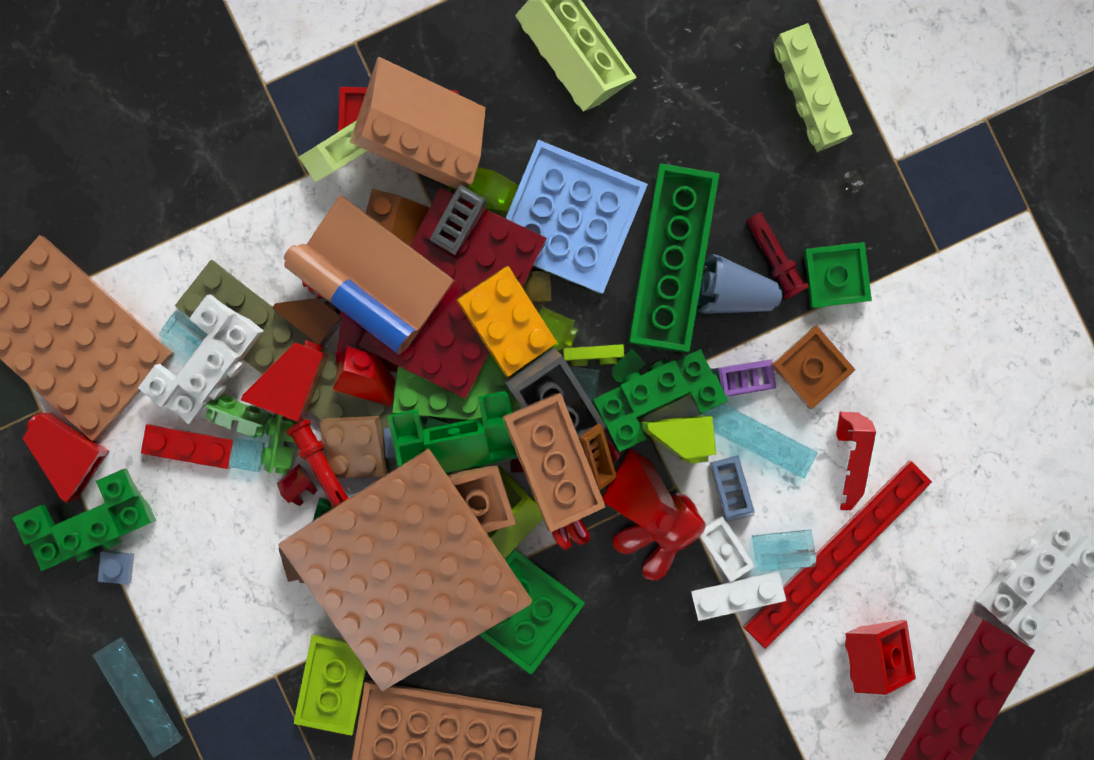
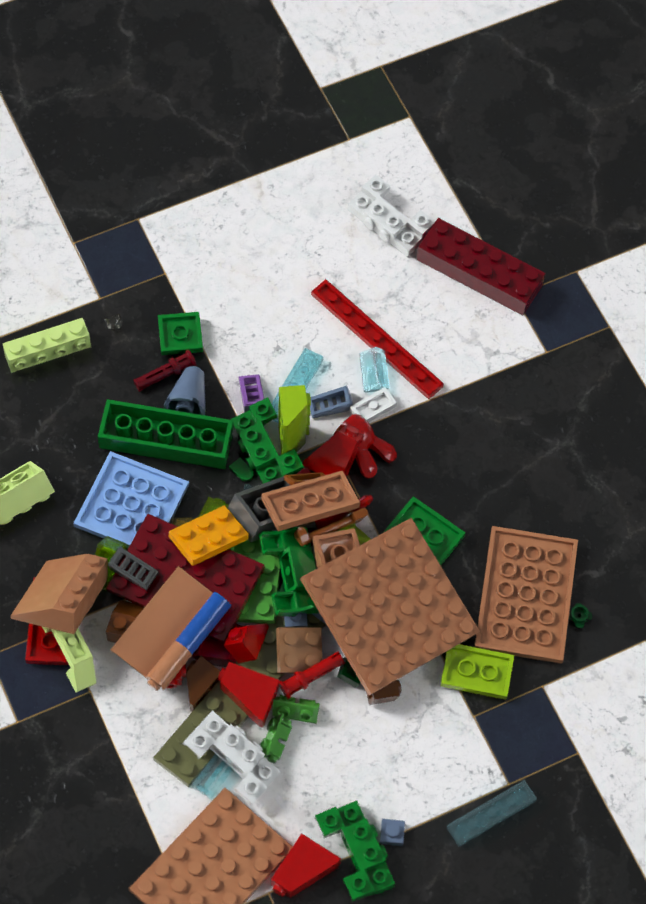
camera: 90 degrees left, 25 degrees down
red plate [140,424,236,469] -> none
clear light blue plate [228,437,266,472] -> none
dark red tile [277,464,317,507] -> none
lime plate [563,345,624,367] -> none
white plate [691,571,786,621] -> none
dark orange plate [771,325,856,409] -> none
red piece [836,412,876,510] -> none
red slope [845,620,916,695] -> none
none -> dark orange hinge [294,508,368,546]

